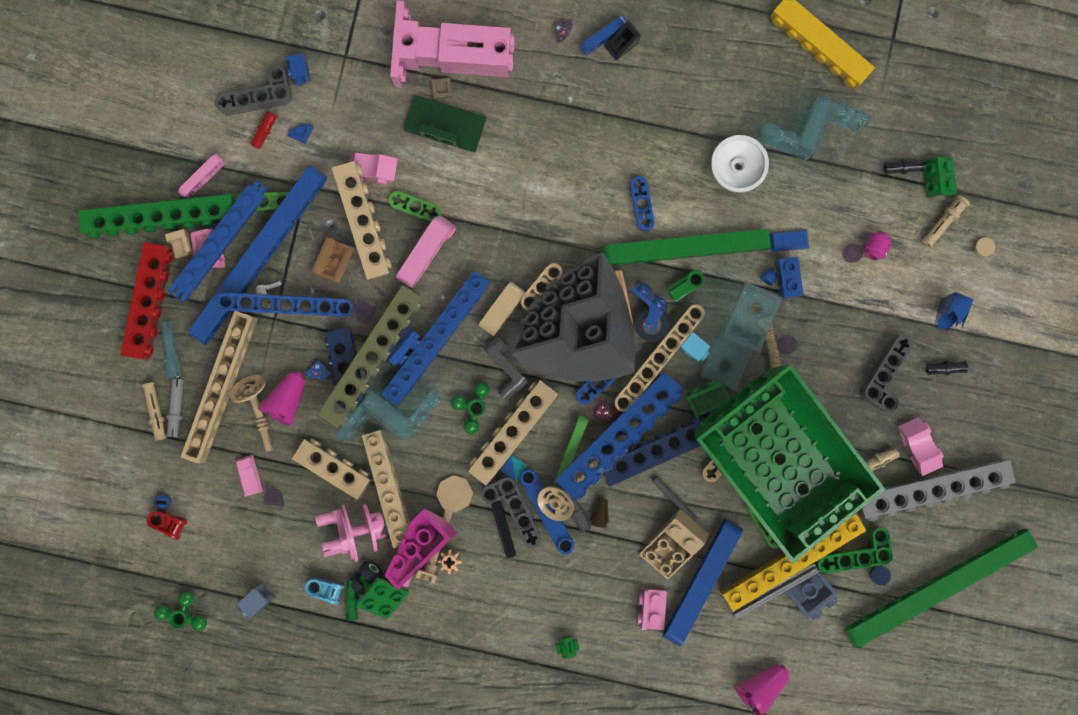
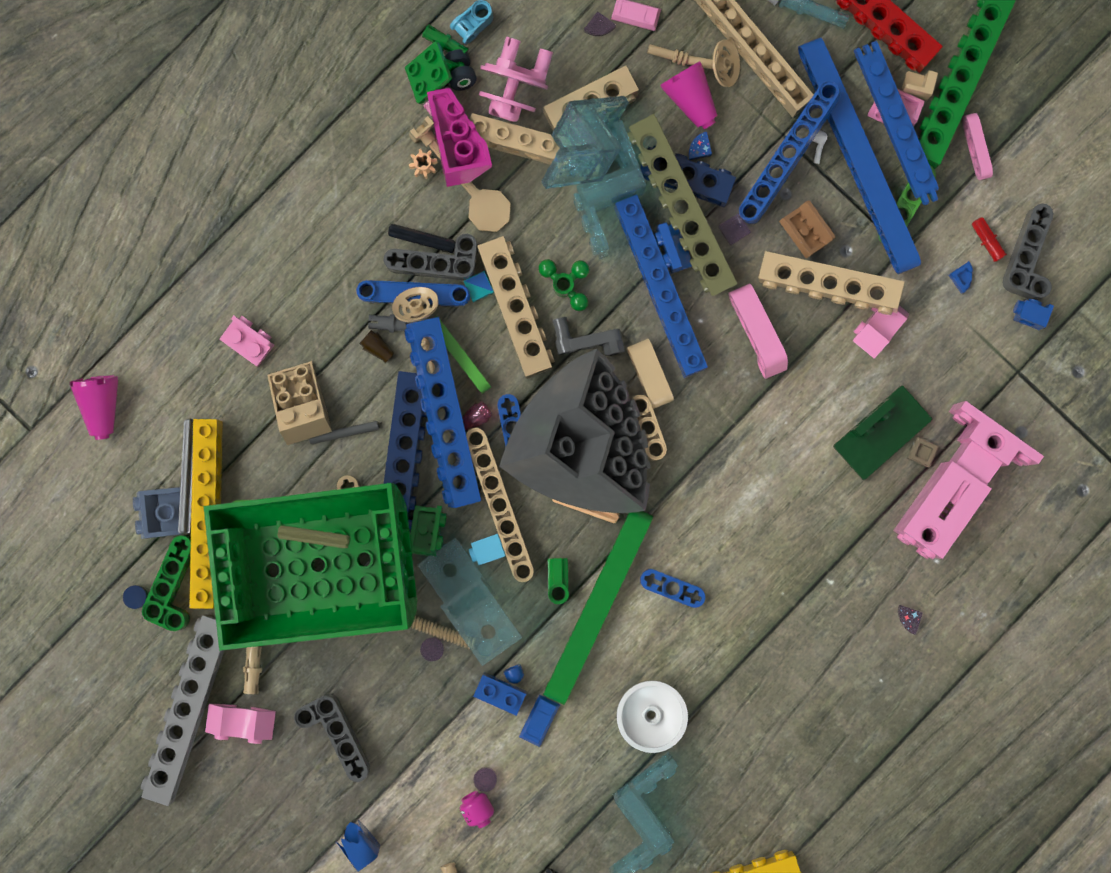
camera: 120 degrees right, 0 degrees up
bright green beam [388,191,442,223] -> none
green gear [555,635,580,659] -> none
blue beam [579,16,627,55] -> none
black slope [605,20,641,61] -> none
plate [632,282,670,342] -> none
blue beam [662,519,743,647] -> none
green beam [844,528,1038,648] -> none
black pin [926,360,968,376] -> none
none -> olive axle [278,526,350,548]
none -> clear light blue bracket [541,96,629,189]

